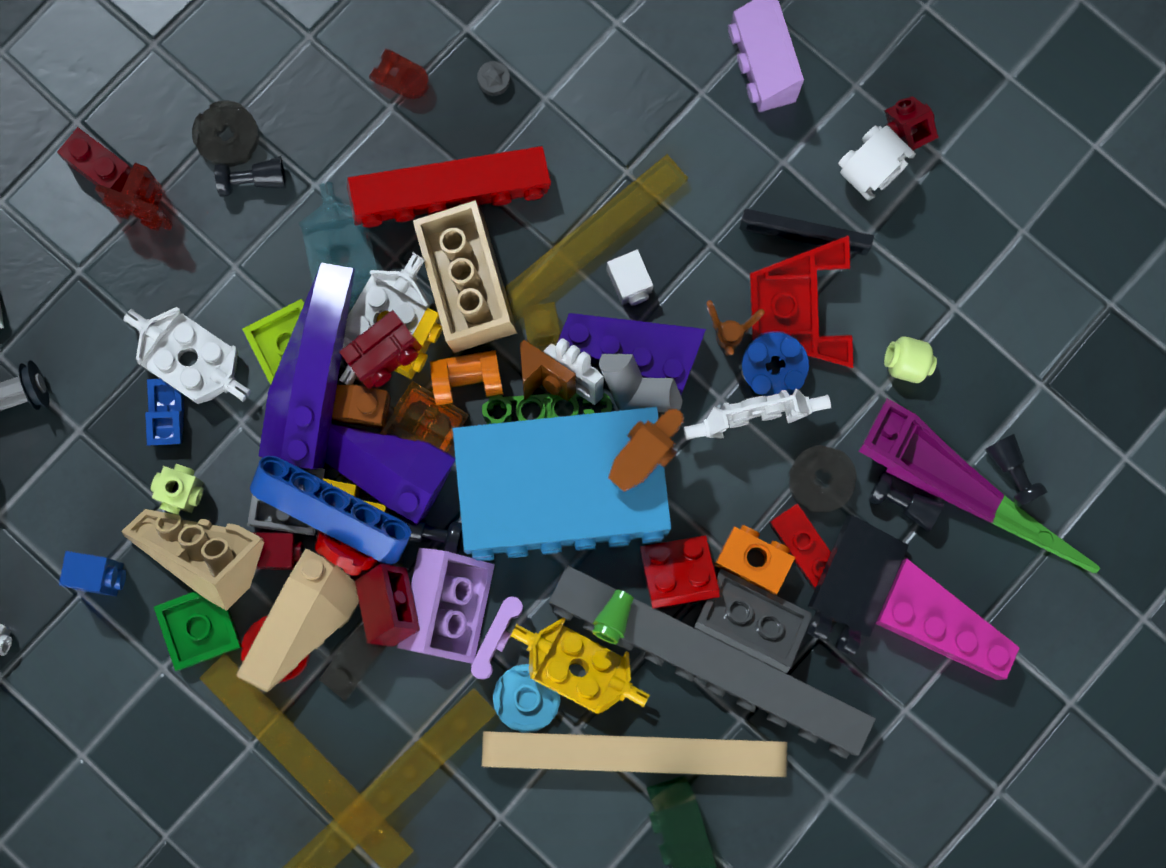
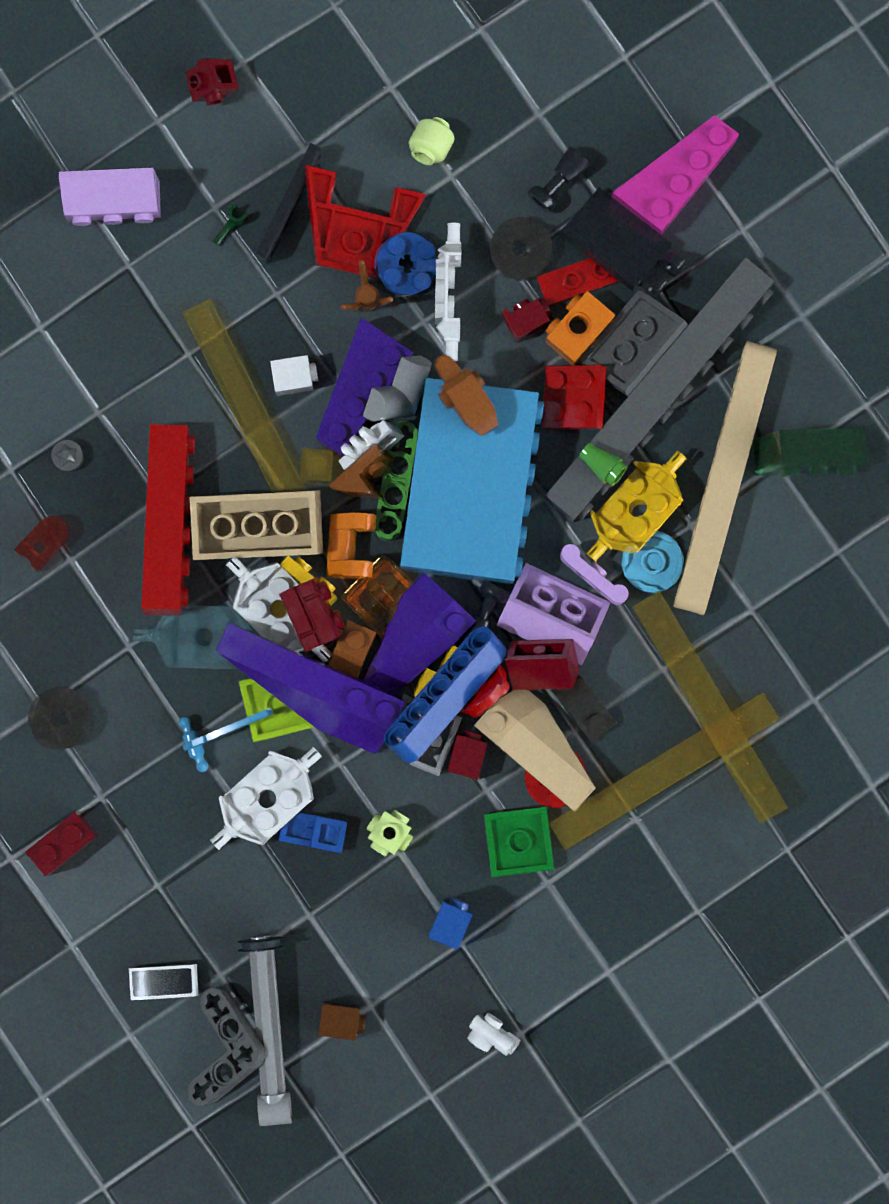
camera: 75 degrees left, 5 degrees up
clear red bracket [95,162,173,231] -> none
tan wedge [121,509,264,611] -> none
black piece [214,156,286,197] -> none
white brick [838,125,916,201] -> none
magenta plate [859,398,1100,573] -> none
black piece [985,434,1048,508] -> none
none -> dark azure piece [179,708,273,772]
none -> dark green hand [213,204,247,246]
none -> dark red brick [501,298,552,343]

